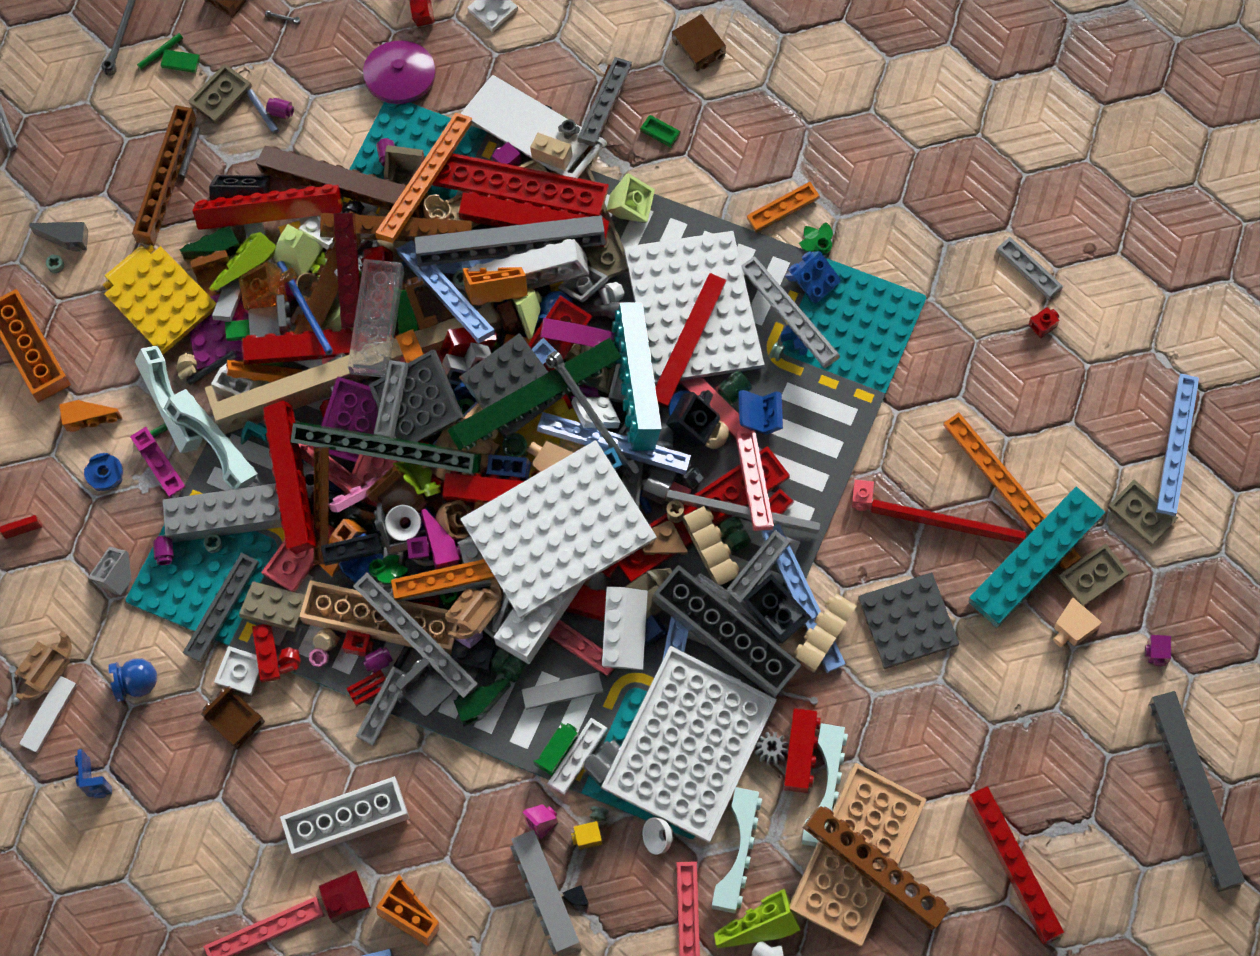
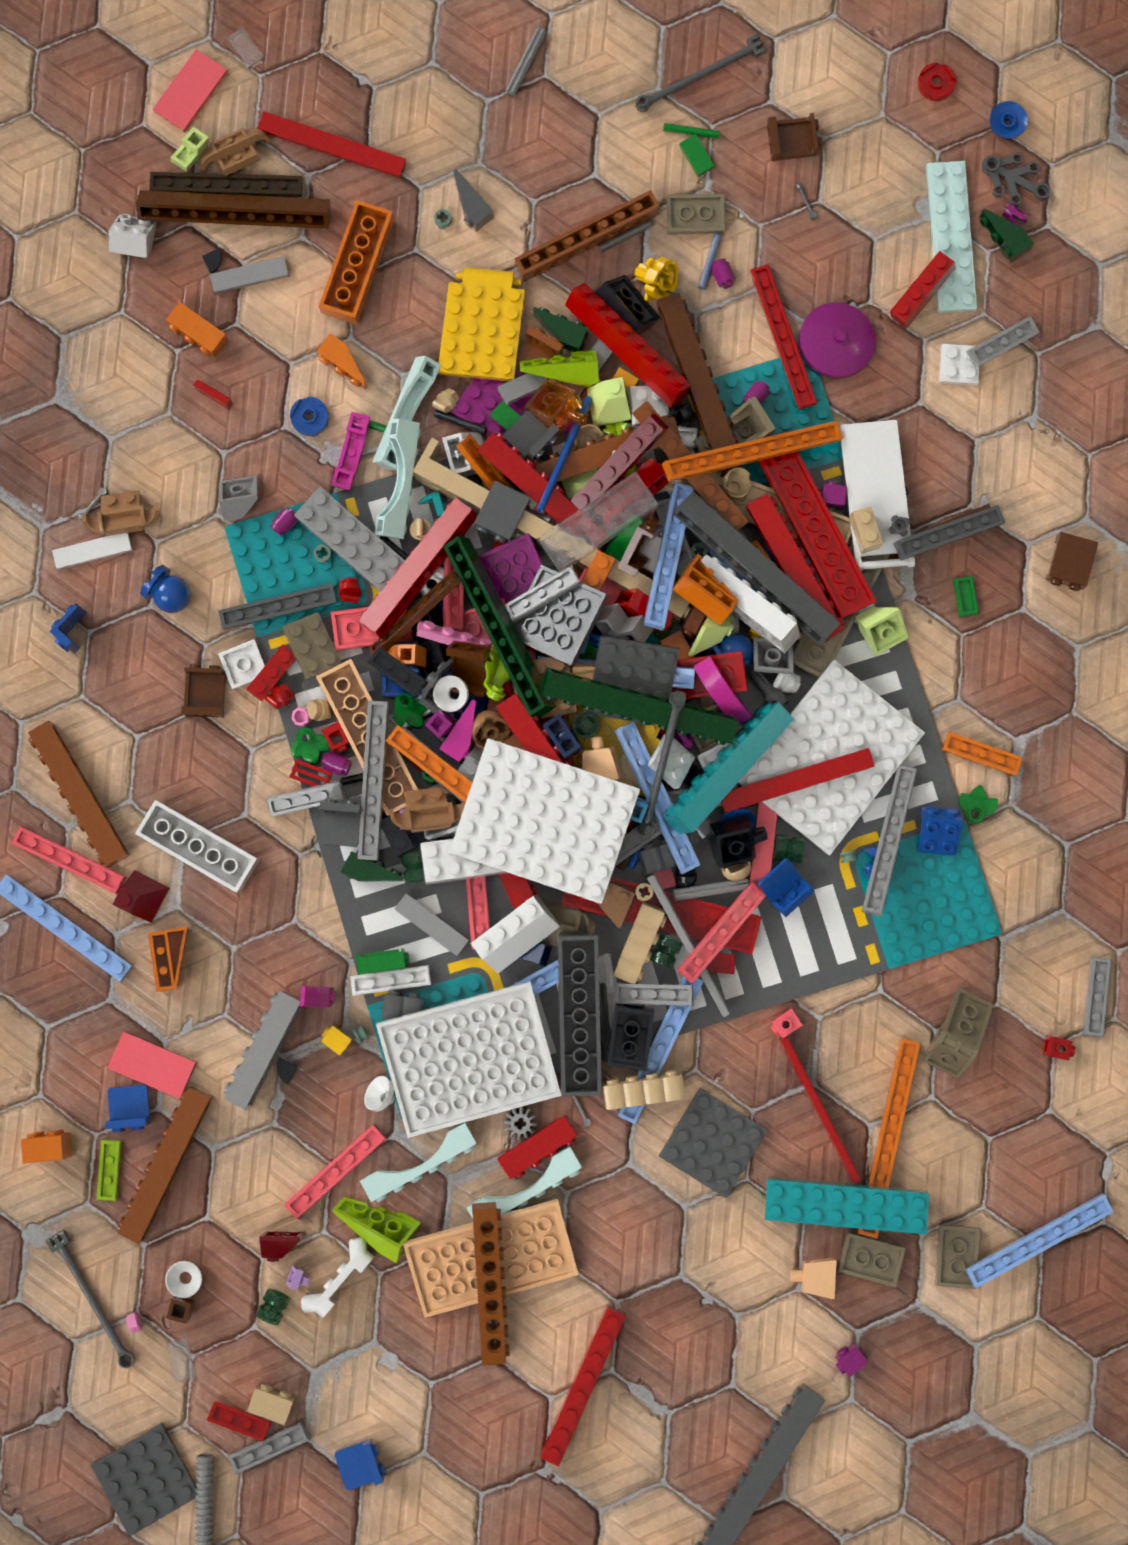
camera: 45 degrees right, 15 degrees up
none -> dark orange brick [28,721,130,867]
none -> green plate [291,727,330,765]
none -> red piece [339,577,361,604]
none -> tan piece [410,518,432,541]
none -> dark grey panel [474,481,531,543]
none -> yellow piece [634,257,679,302]
none -> light grey axle [673,878,749,901]
none -> red tile [750,264,817,411]
none -> dark tan bracket [923,987,994,1078]

